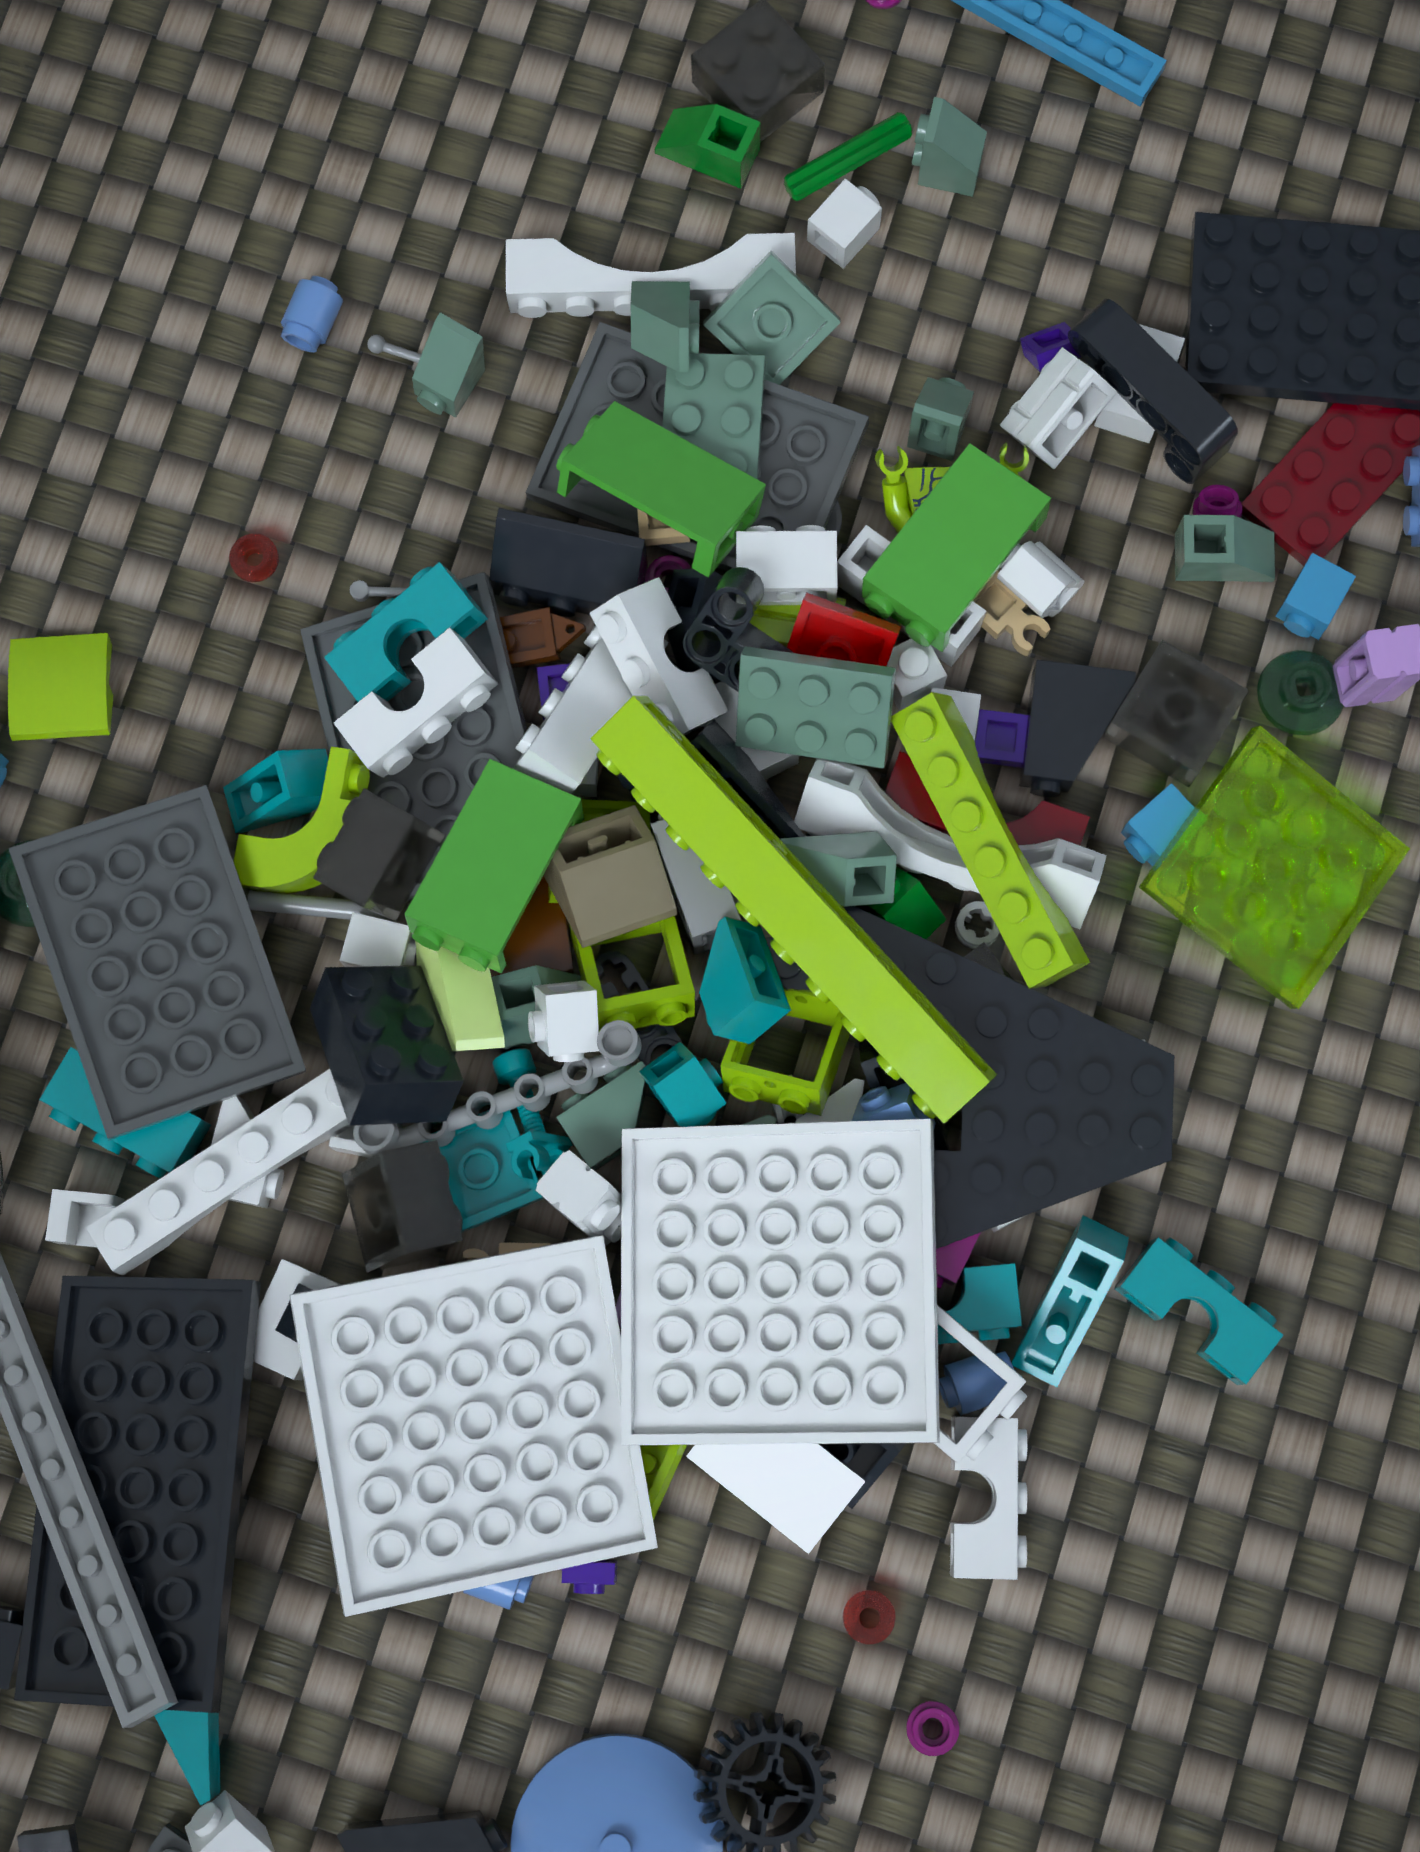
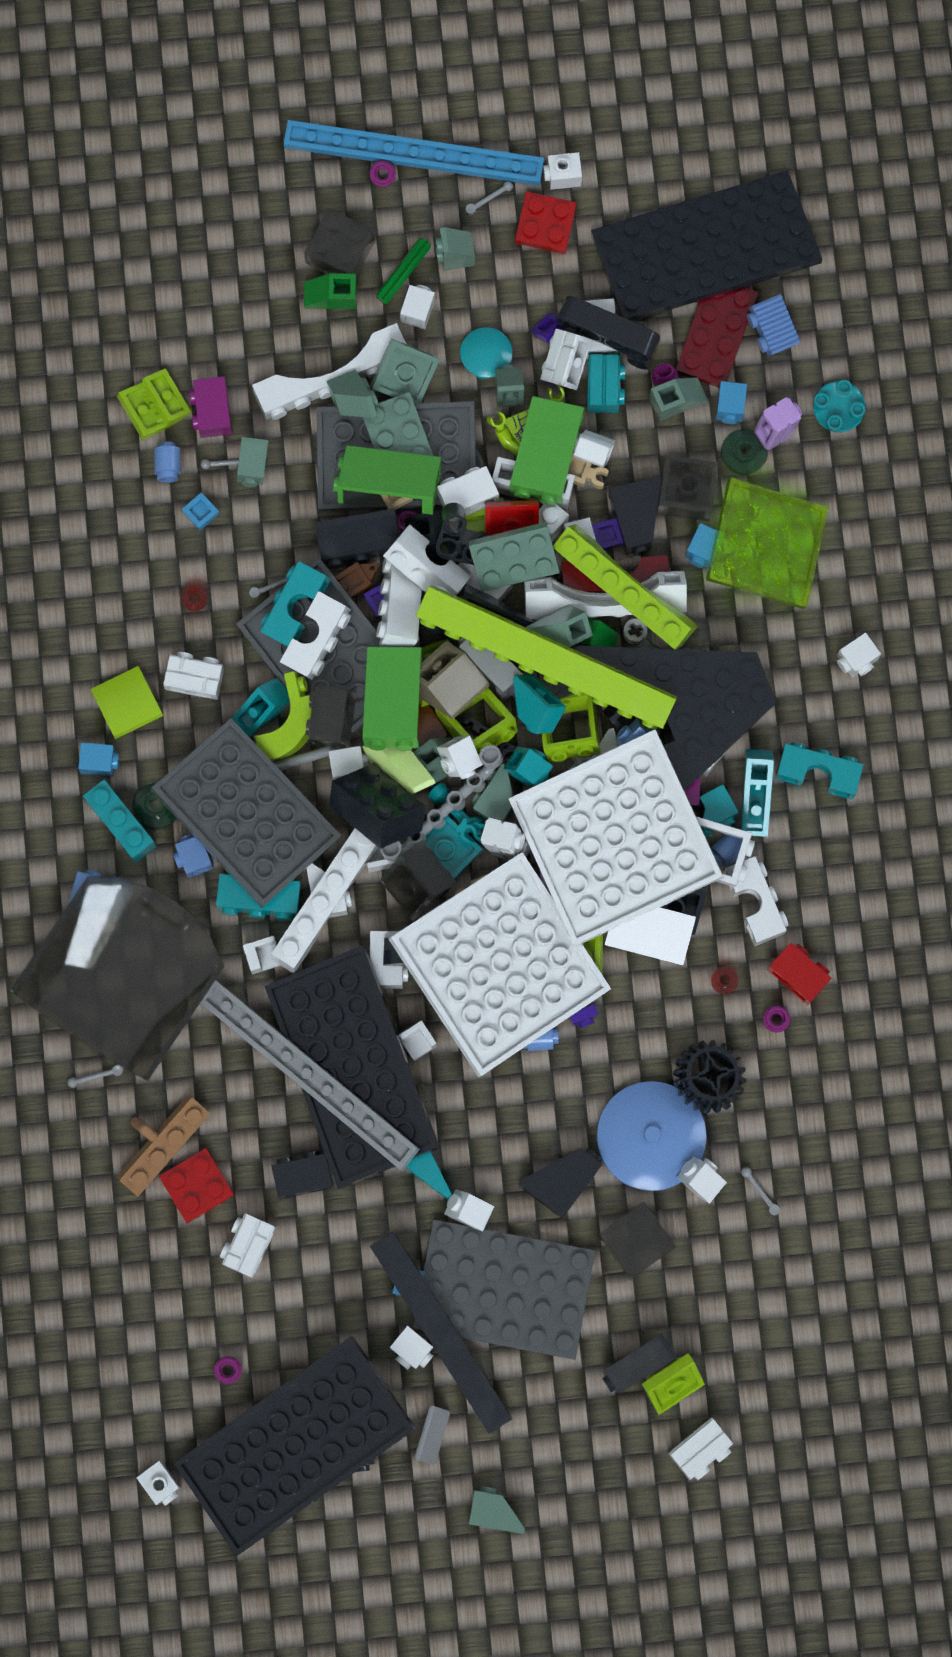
camera: 30 degrees left, 0 degrees up
none -> lime slope [117,368,191,440]
none -> white brick [164,652,224,700]
none -> medium blue brick [173,834,213,879]
none -> dark azure plate [182,492,220,531]
none -> magenta brick [189,377,232,438]
none -> white panel [399,1021,437,1062]
none -> teal dish [460,327,512,380]
none -> light grey hinge [466,181,513,215]
none -> red plate [515,192,577,254]
none -> white brick [543,152,582,190]
none -> teal brick [587,354,625,413]
none -> red brick [767,943,832,1006]
none -> white brick [837,633,881,677]

